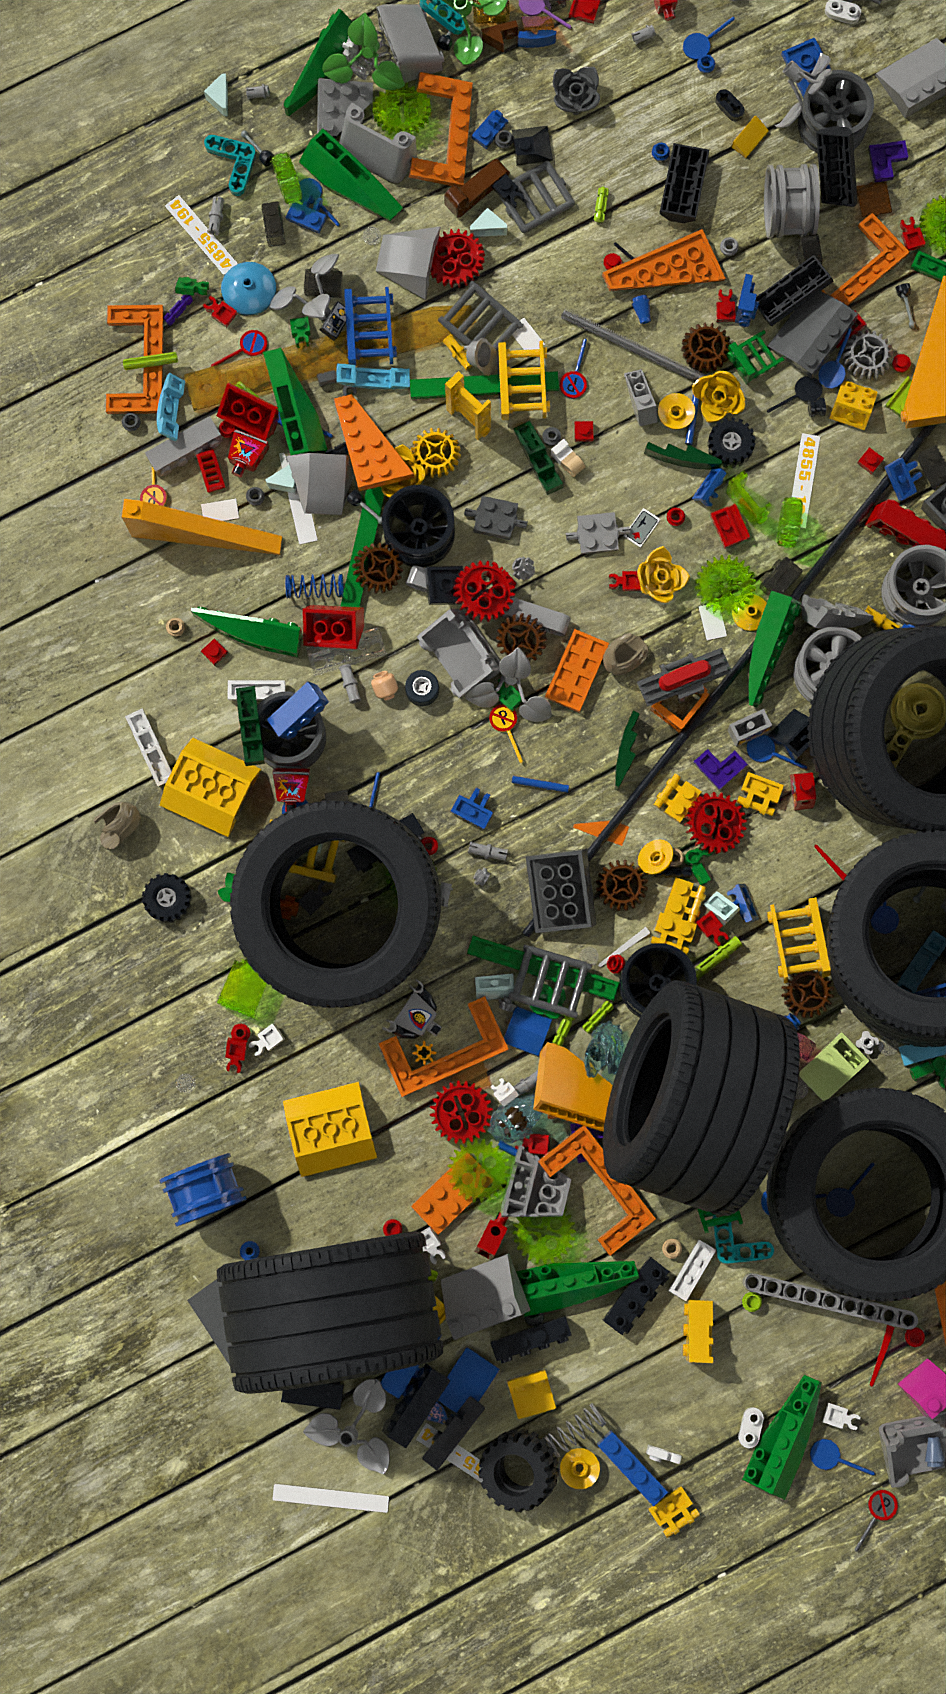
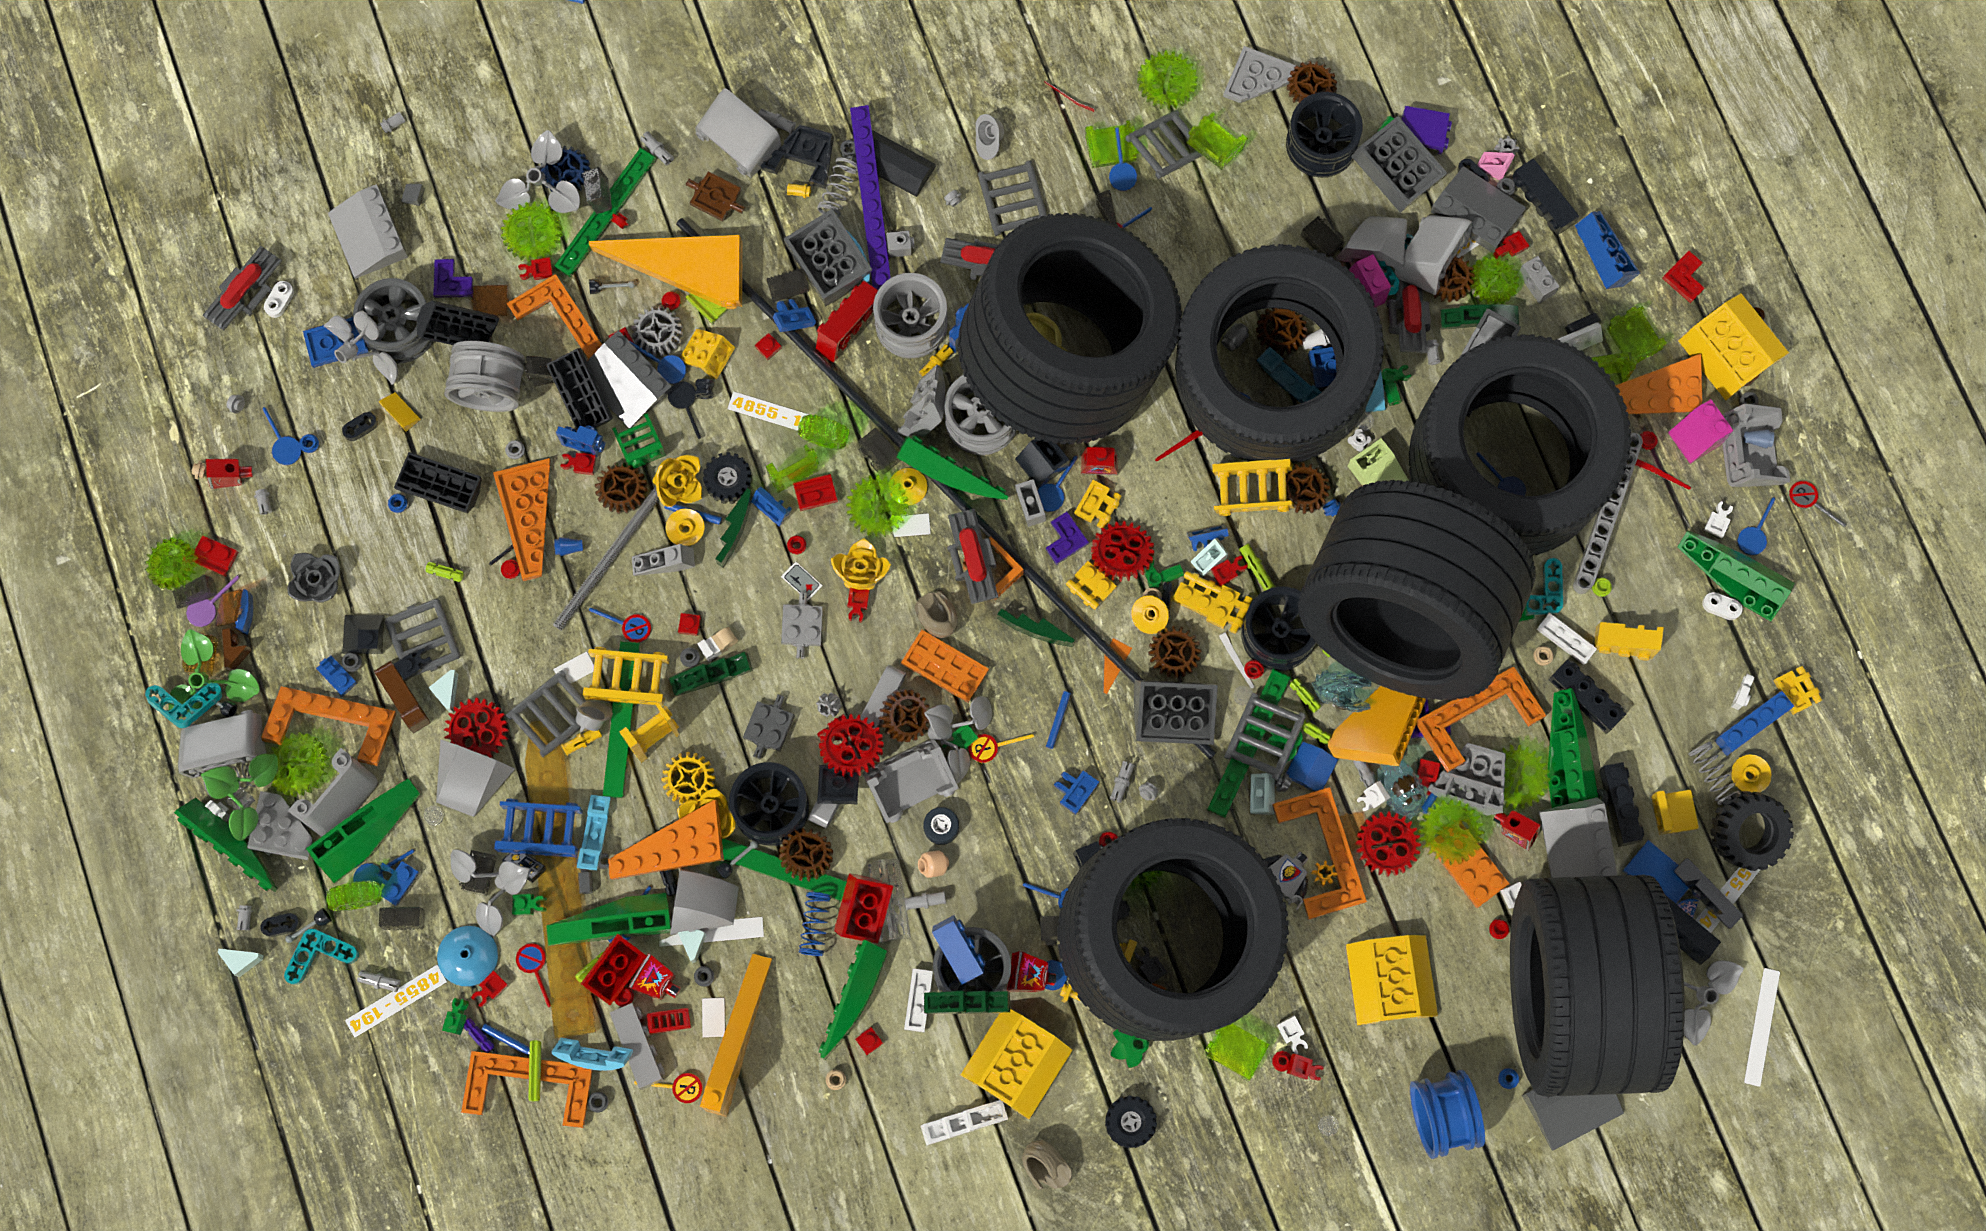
camera: 85 degrees left, 5 degrees down
none -> black beam [260,913,301,937]
none -> blue piece [481,1024,530,1056]

